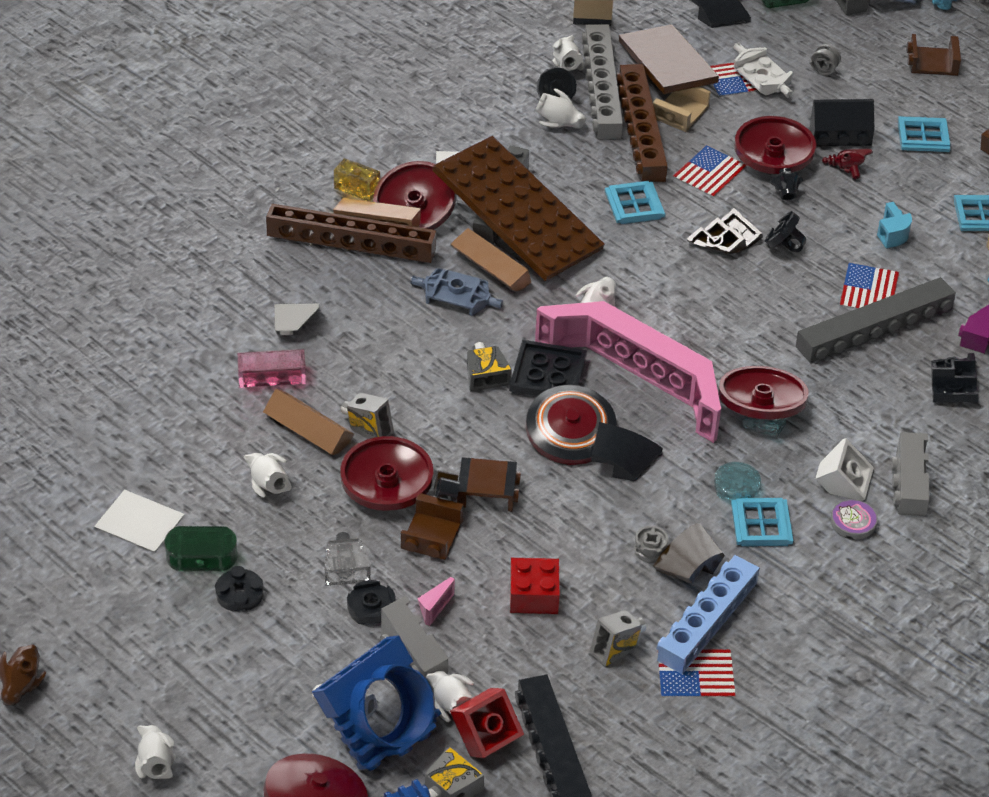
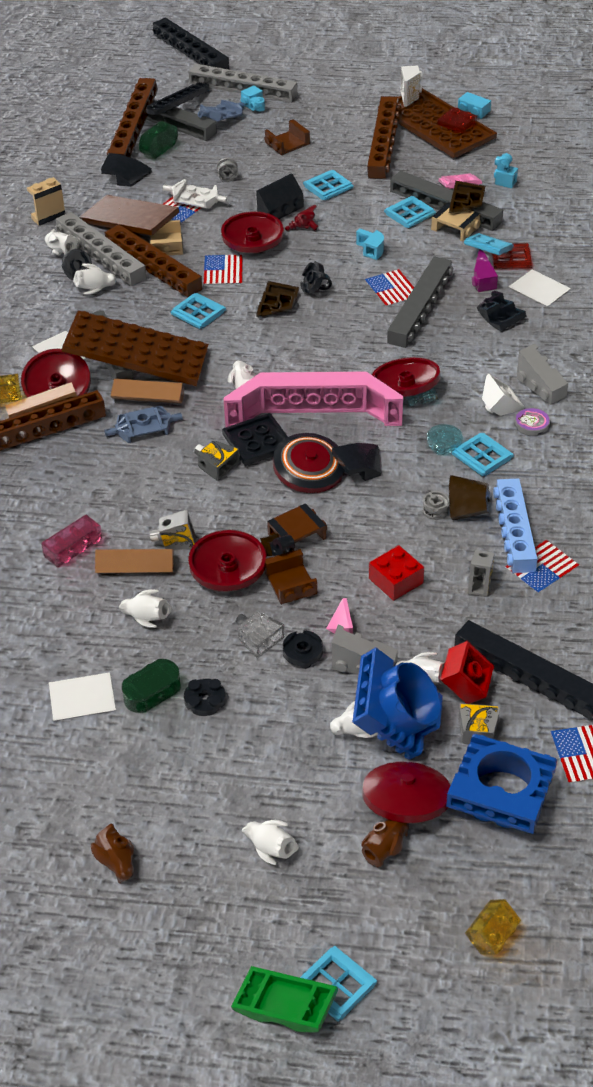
camera: 35 degrees left, 0 degrees up
white slope [274,303,319,335] -> none
black rock [770,168,803,200] -> none

